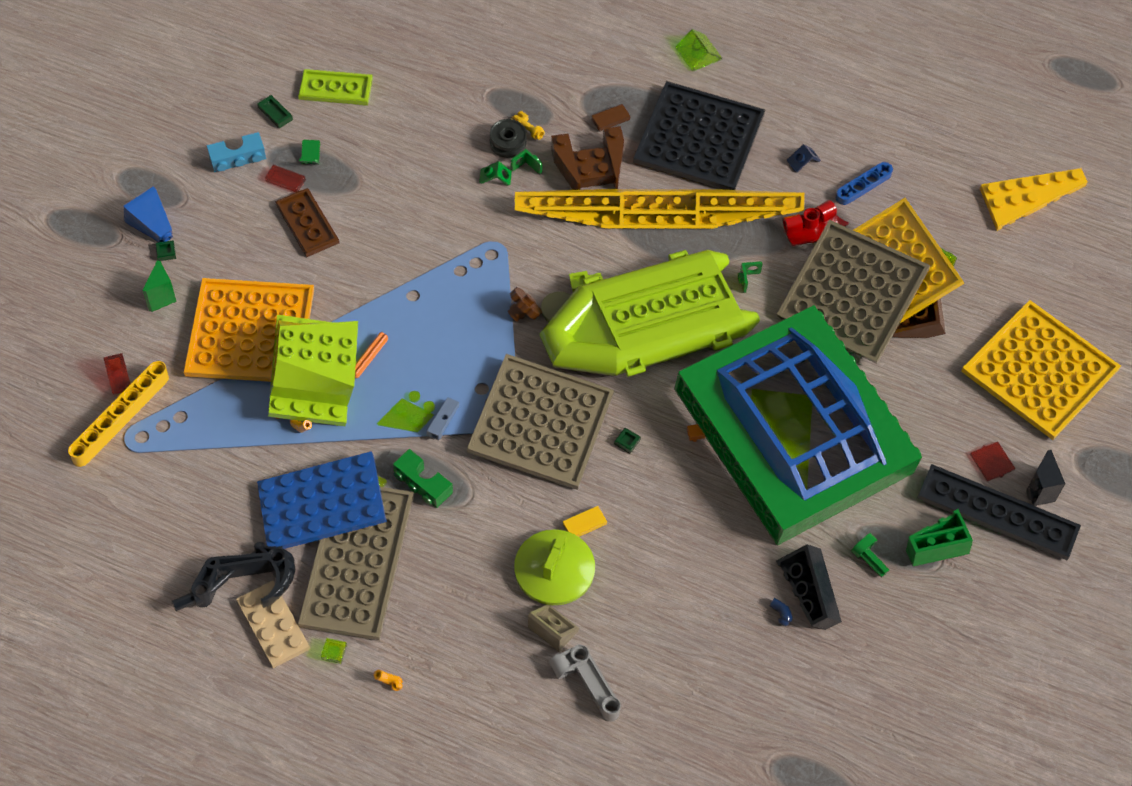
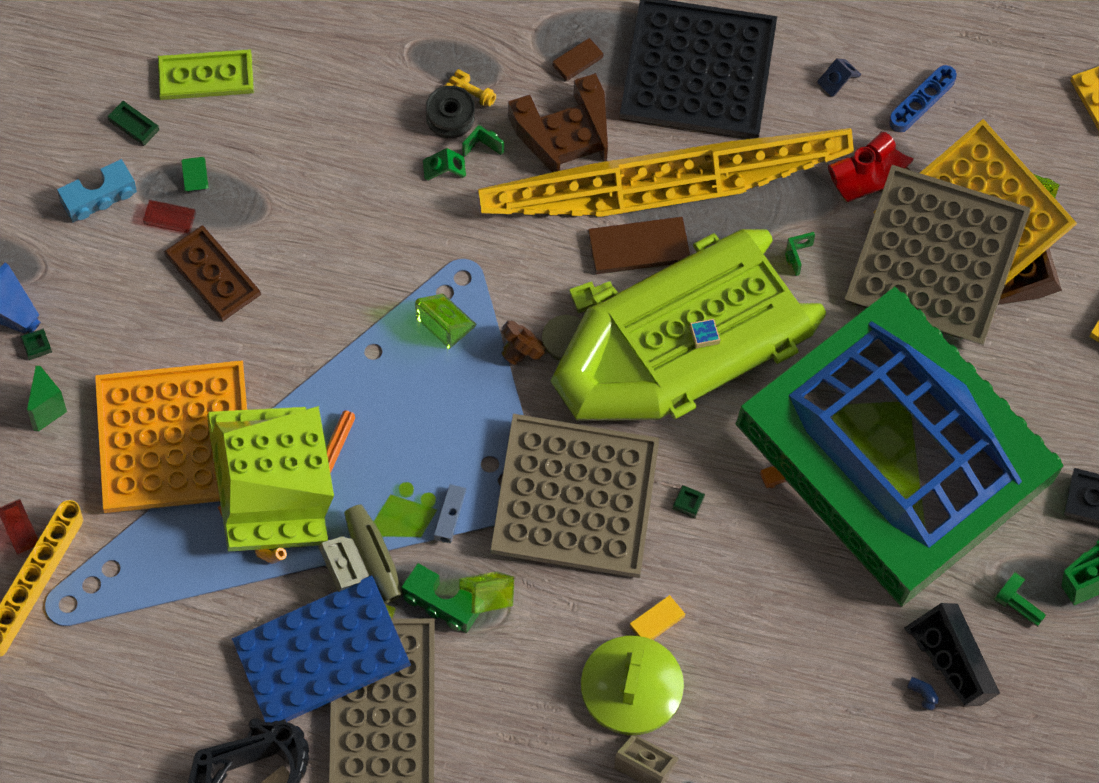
camera: 10 degrees left, 5 degrees up
none -> olive plate [318,504,403,604]
none -> clear neon green slope [415,294,477,349]
none -> clear neon green panel [459,571,514,614]
none -> reddish brown tile [588,217,690,274]
none -> tile [689,319,720,348]

